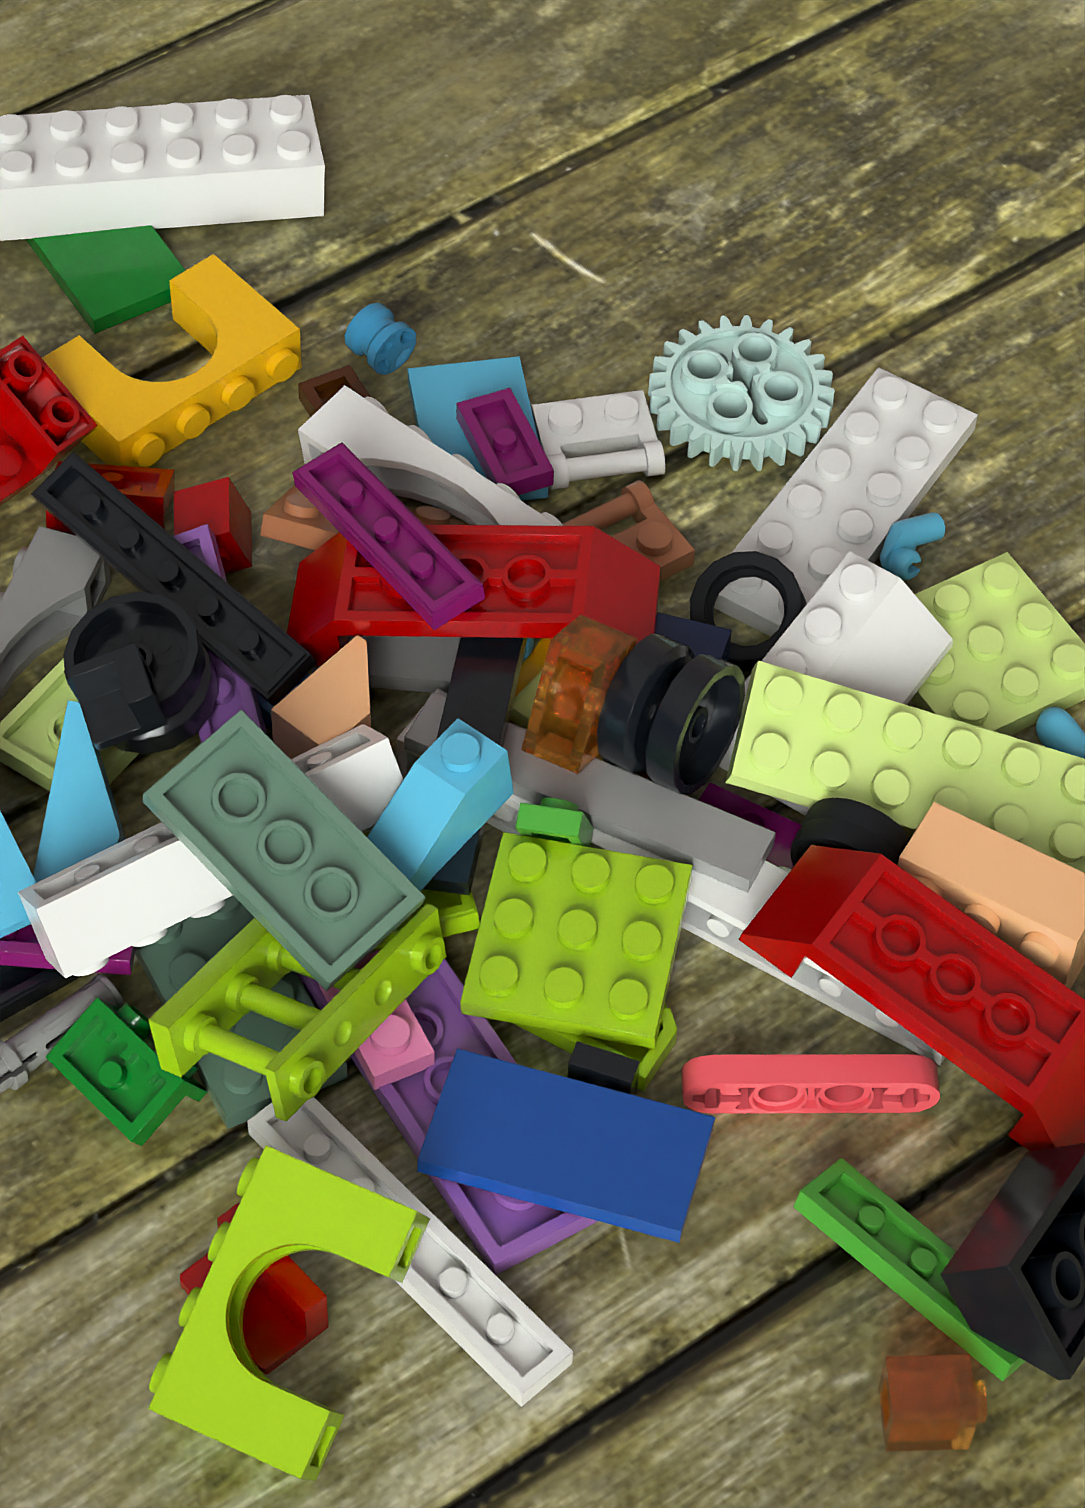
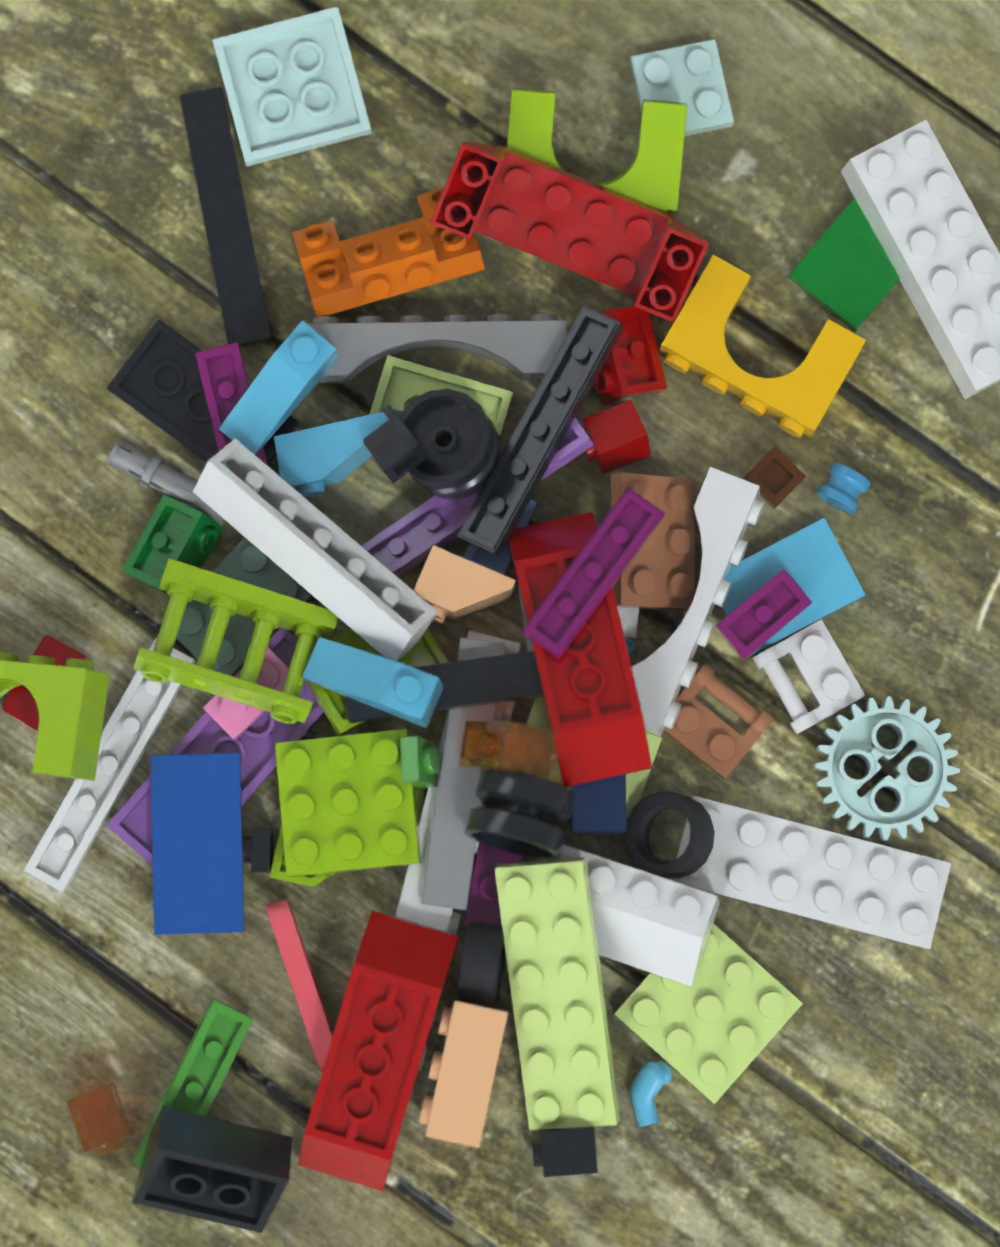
camera: 75 degrees right, 30 degrees up
sand green plate [142,709,425,991] -> none
medium azure arm [880,512,945,581] -> none

